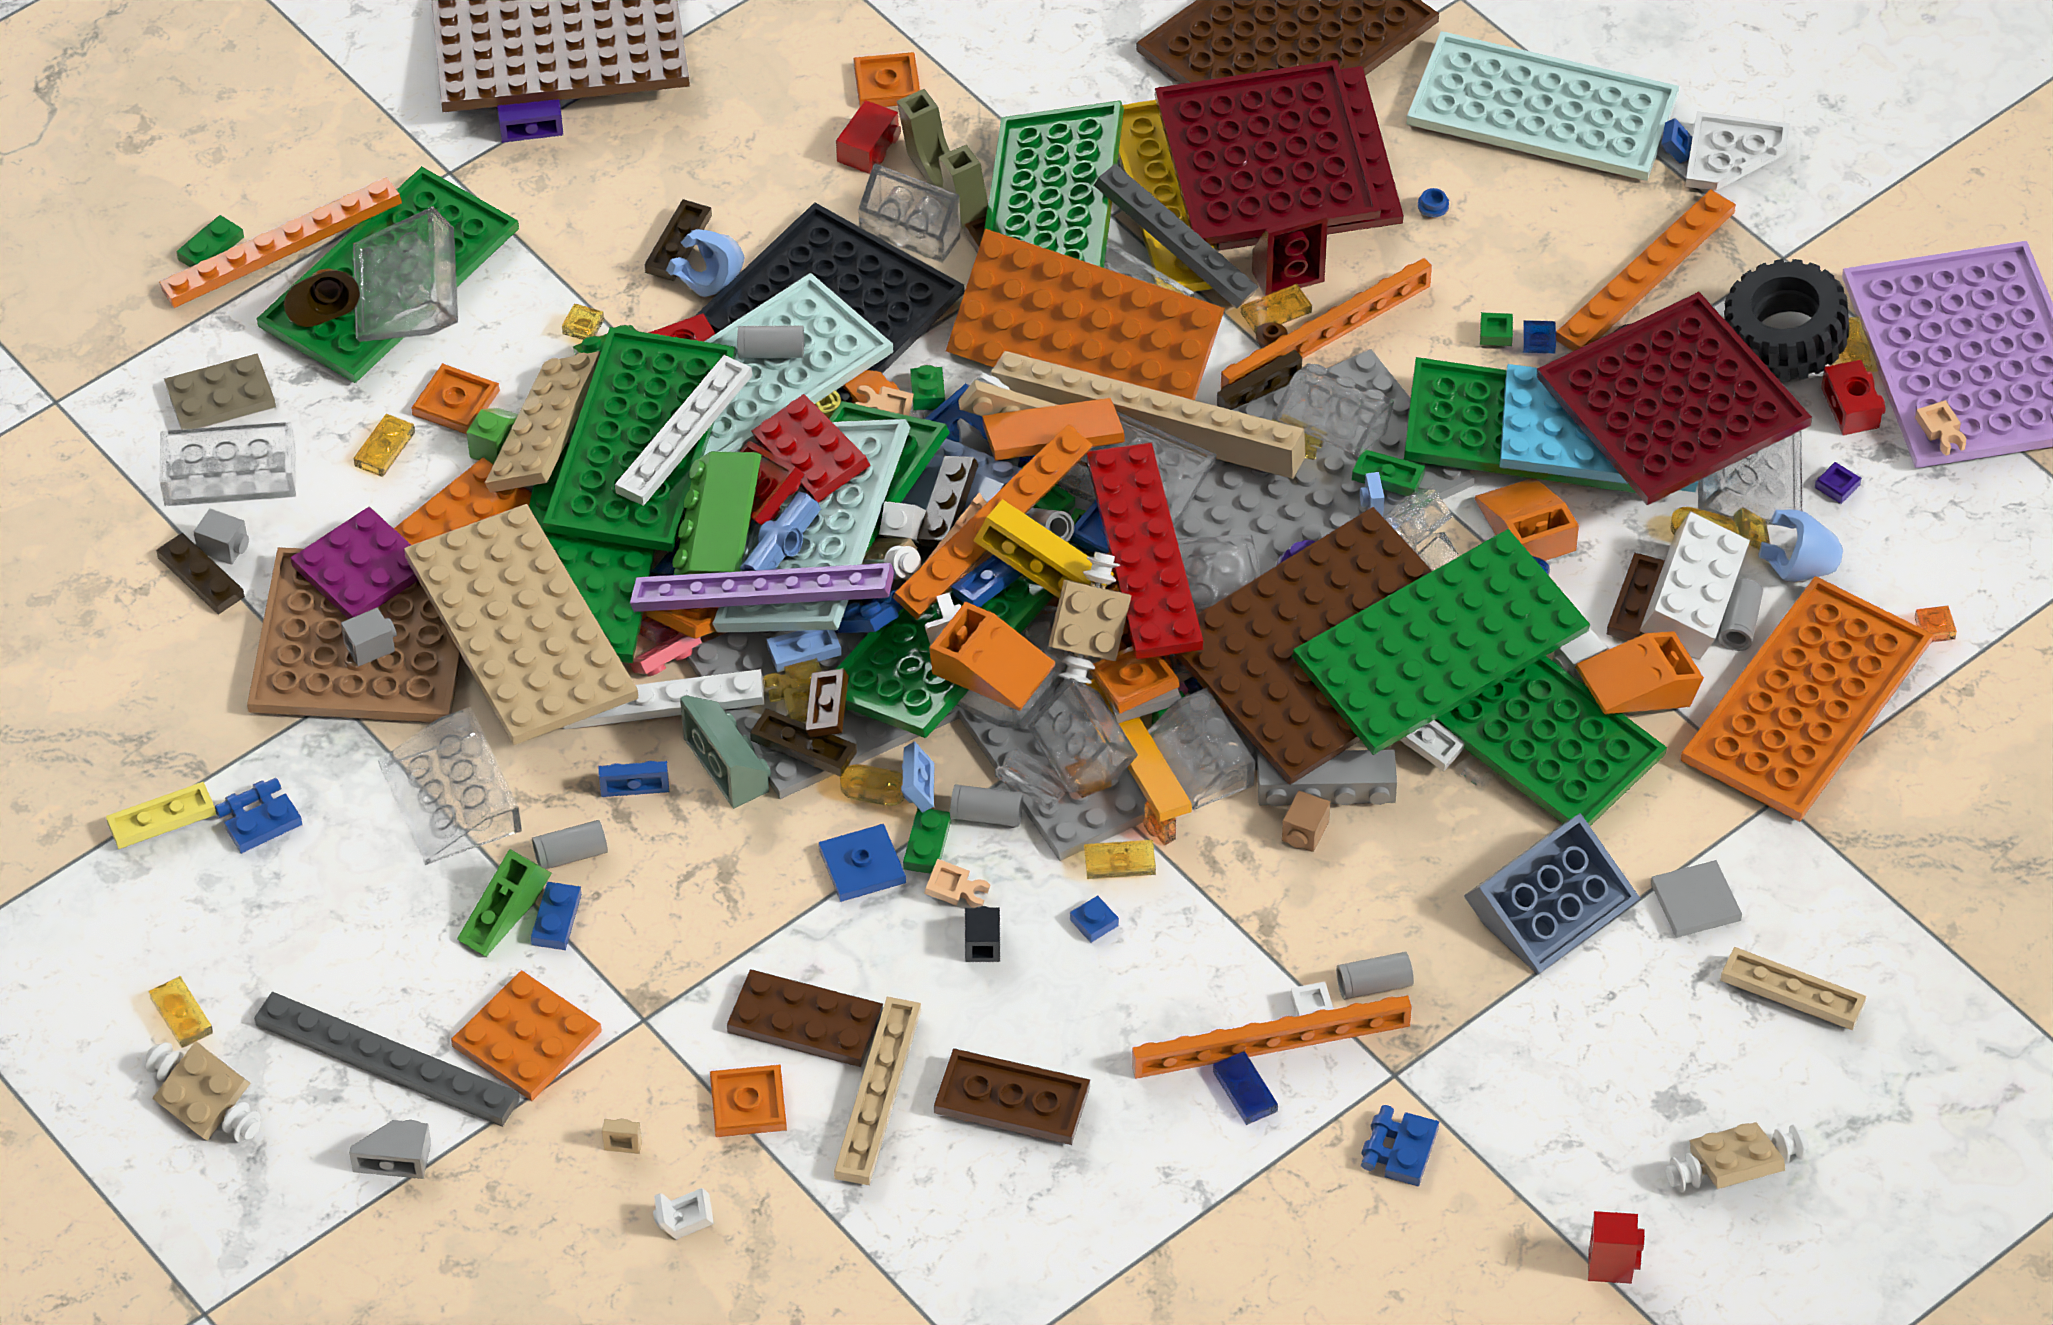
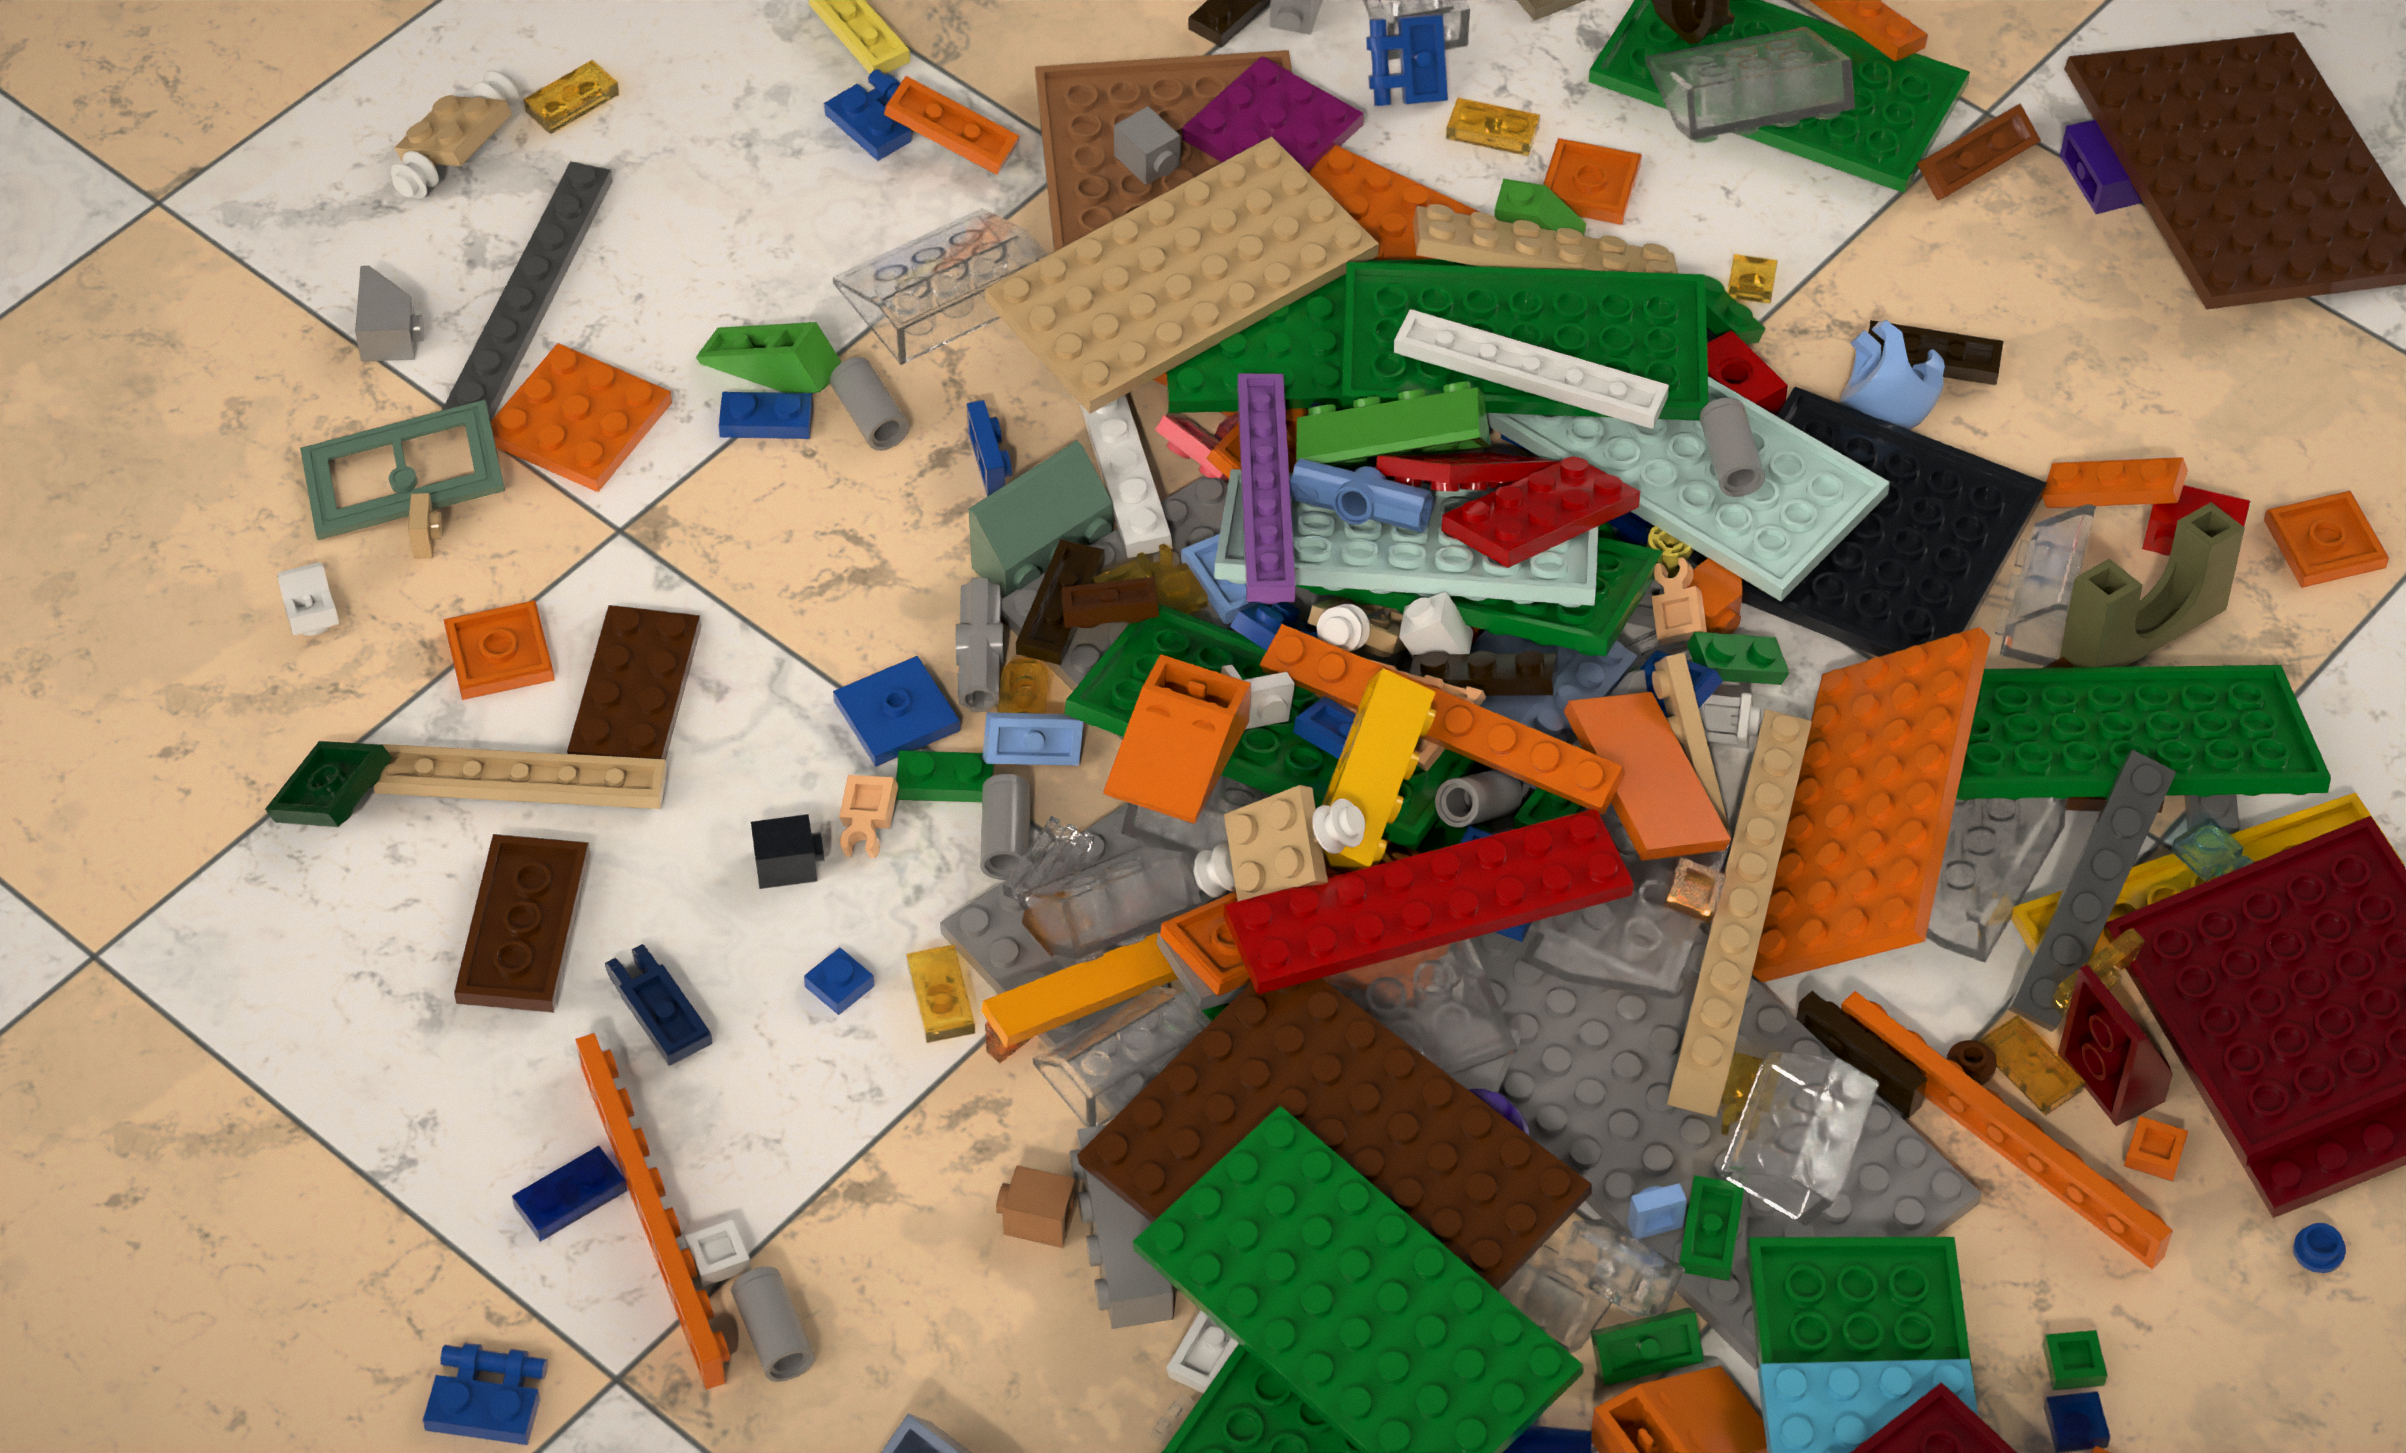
camera: 80 degrees right, 0 degrees up
none -> dark green plate [265,741,392,827]
none -> sand green door [300,399,505,540]
none -> dark blue hinge [605,944,713,1066]
none -> orange plate [884,76,1019,175]
none -> light grey piece [956,577,1004,712]
none -> blue plate [1366,14,1448,106]
none -> green plate [1590,1307,1704,1386]
none -> clear orange plate [1663,857,1727,924]
none -> dark orange plate [1917,103,2041,201]
none -> orange plate [2042,457,2188,508]
none -> clear yellow plate [2051,928,2145,1017]
none -> orange plate [2124,1115,2189,1182]
none -> clear light blue plate [2171,817,2254,882]

